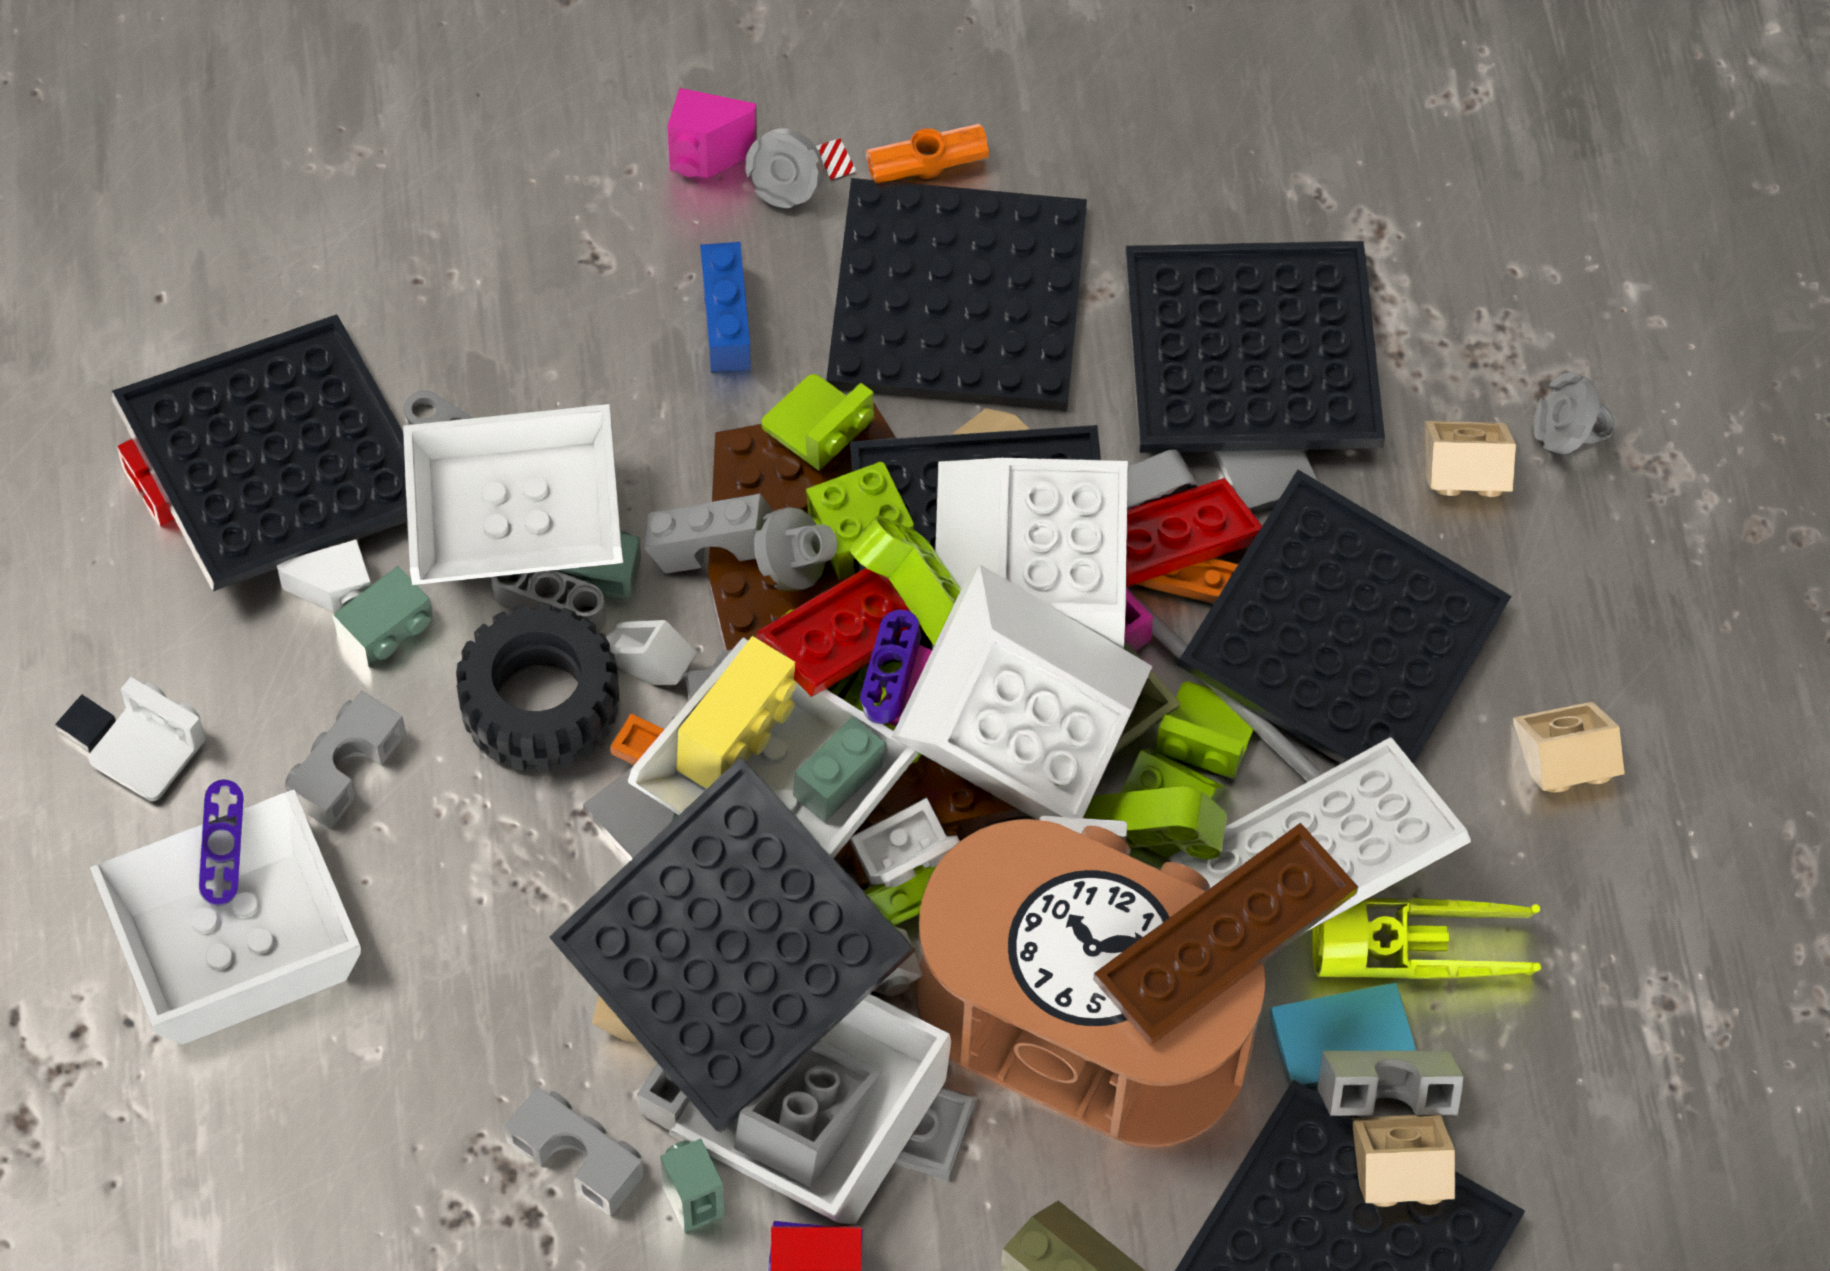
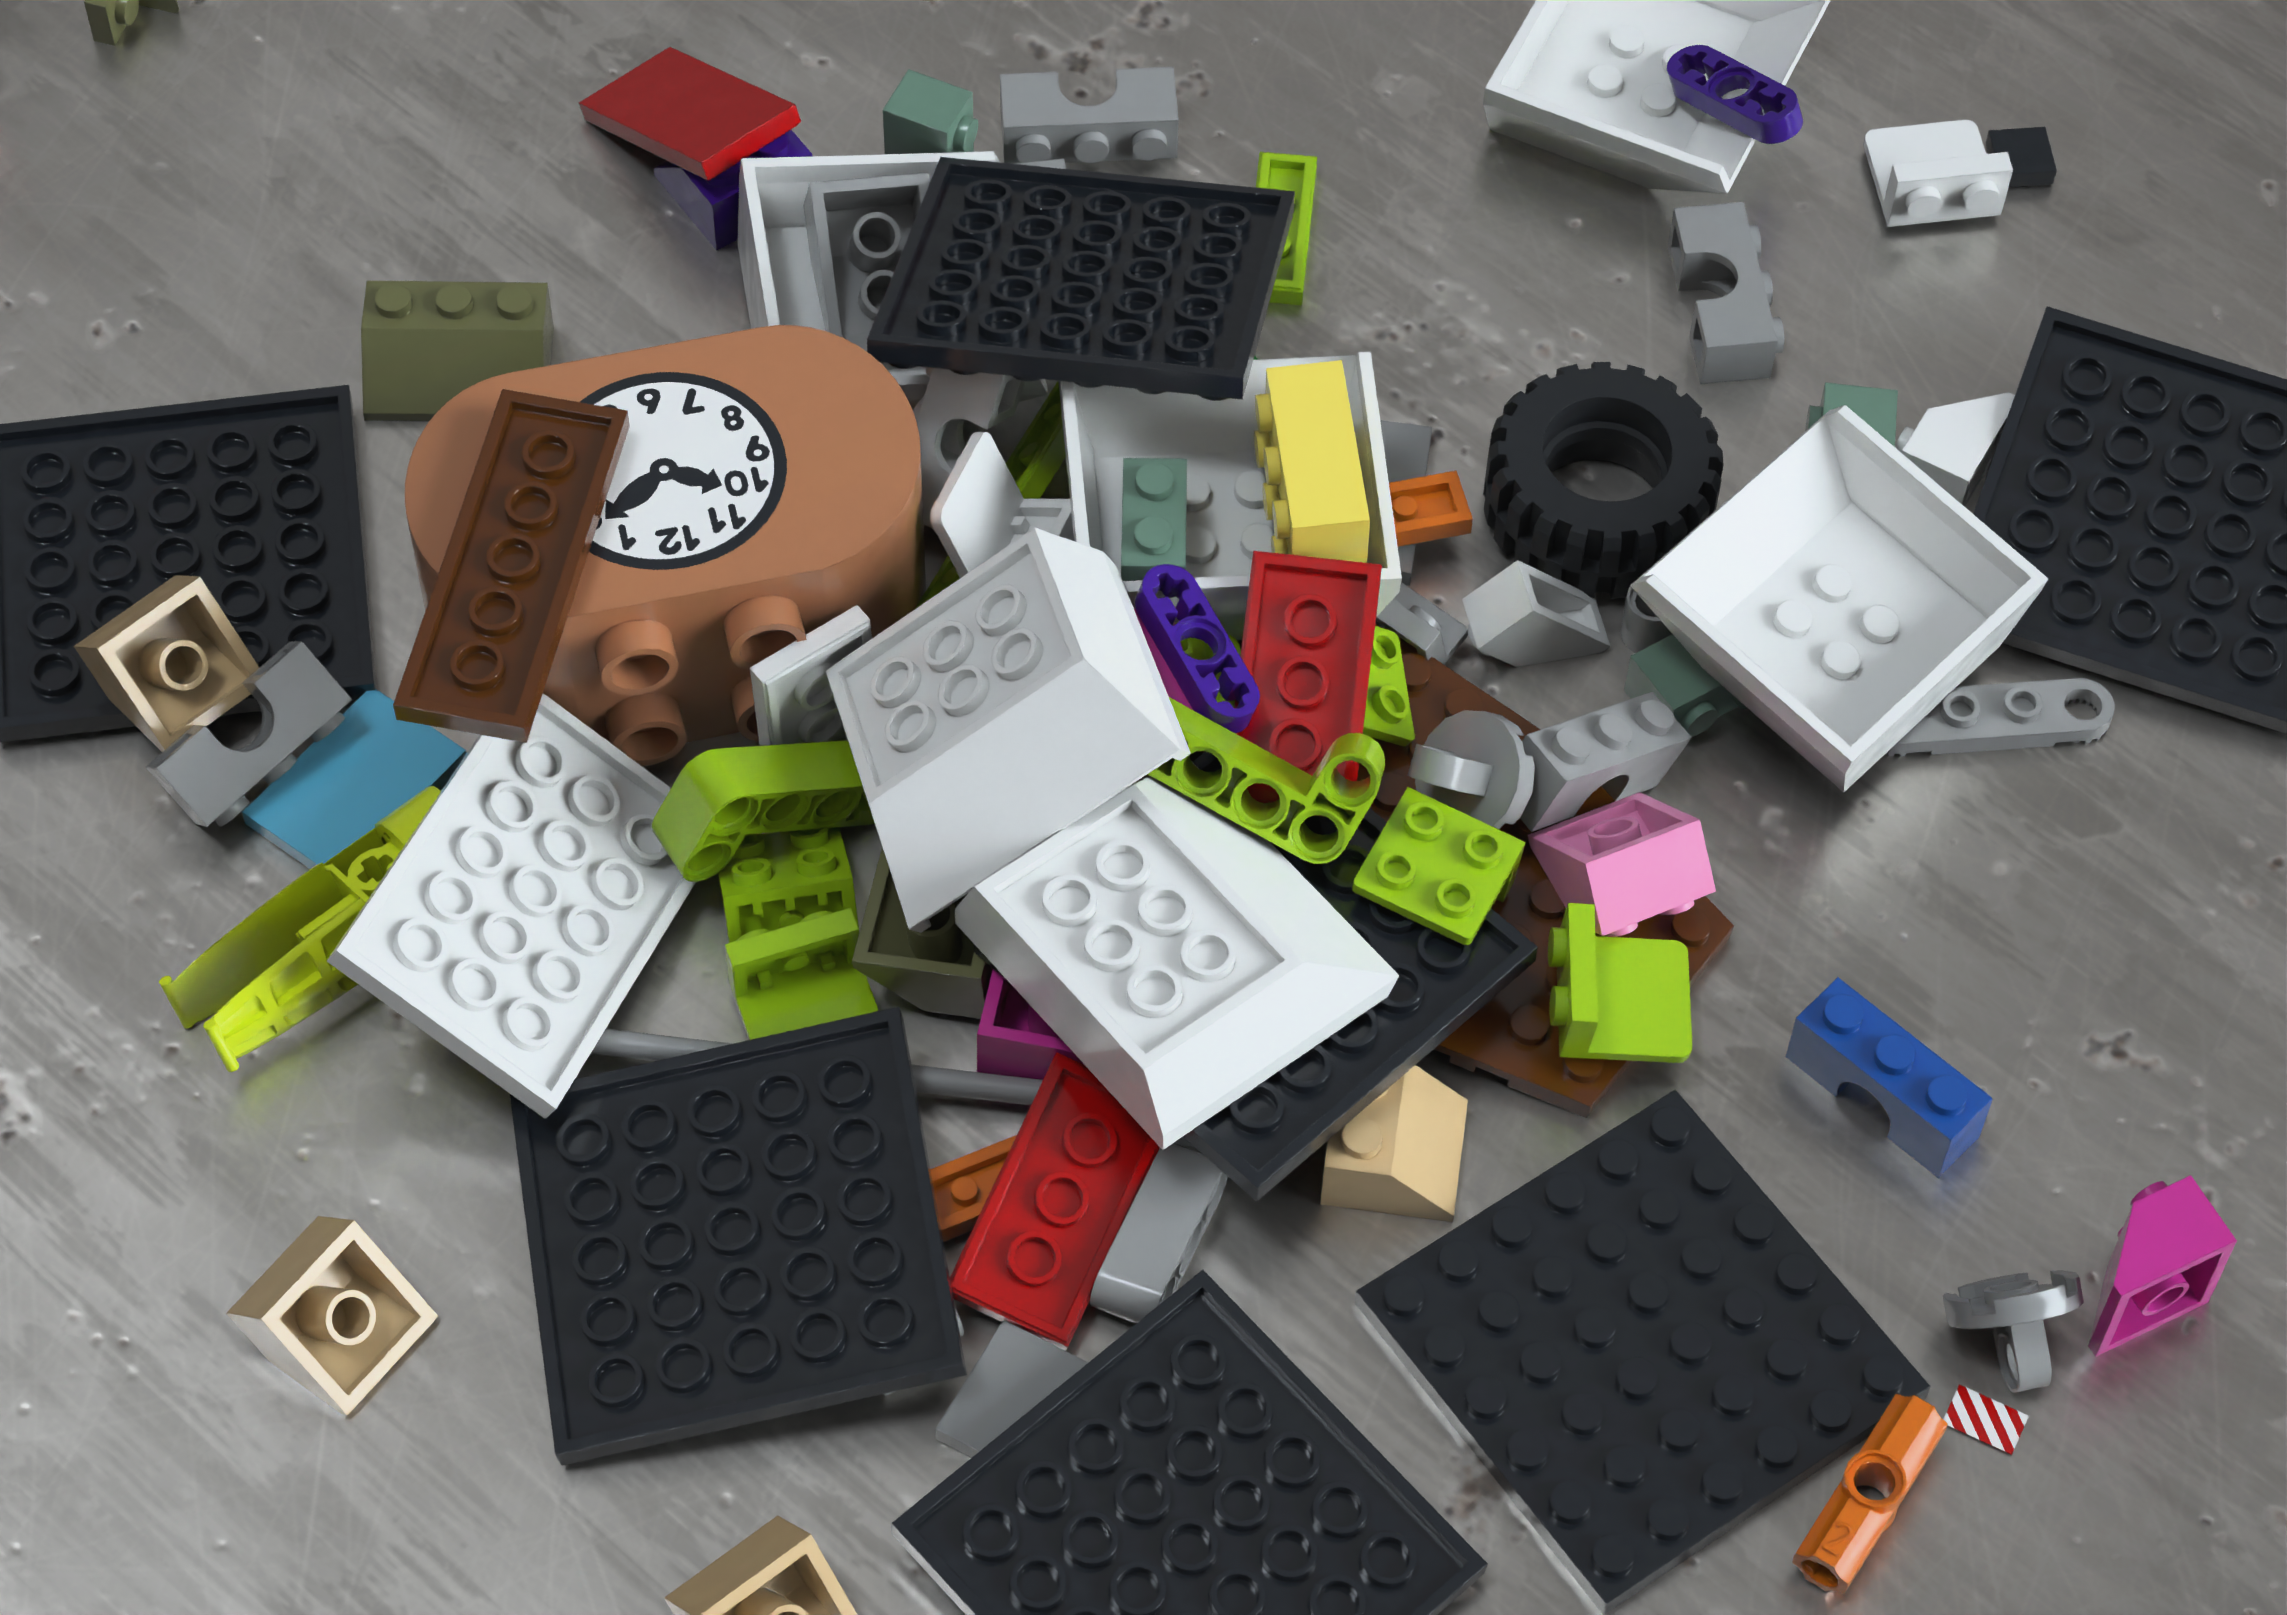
camera: 140 degrees right, 5 degrees down
none -> lime tile [1256,152,1317,306]
none -> bright pink slope [1528,792,1716,937]

